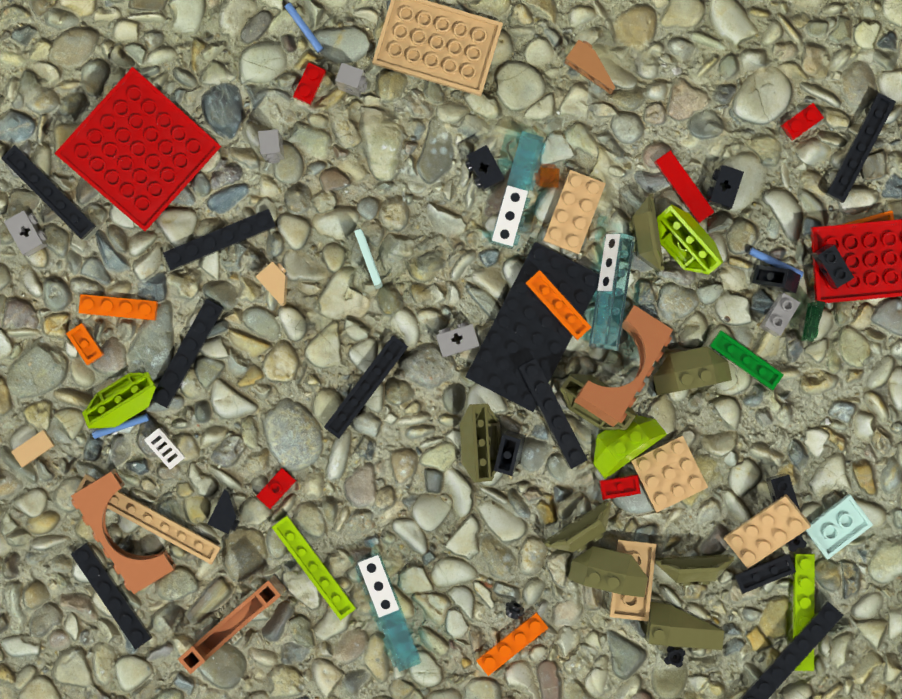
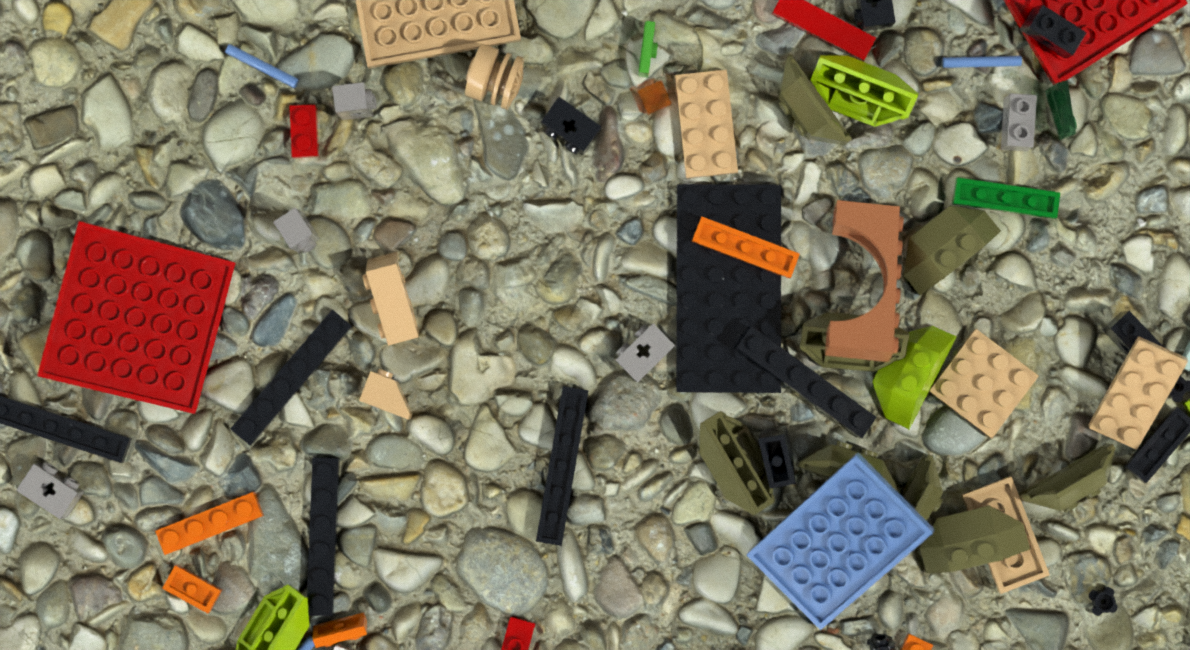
camera: 25 degrees left, 0 degrees up
light aqua tile [354,229,383,289] -> none
brick [490,131,546,250] -> none
clear light blue brick [589,233,635,351] -> none
red plate [599,474,641,500] -> none
olive wedge [645,602,724,650] -> none
black slope [752,265,801,294] -> none
none -> orange plate [313,612,367,648]
none -> tan wedge [363,252,419,346]
none -> tan wheel [465,44,525,110]
none -> bright green plate [638,21,658,78]
none -> medium blue plate [746,452,934,630]
none -> olive wedge [795,441,900,494]

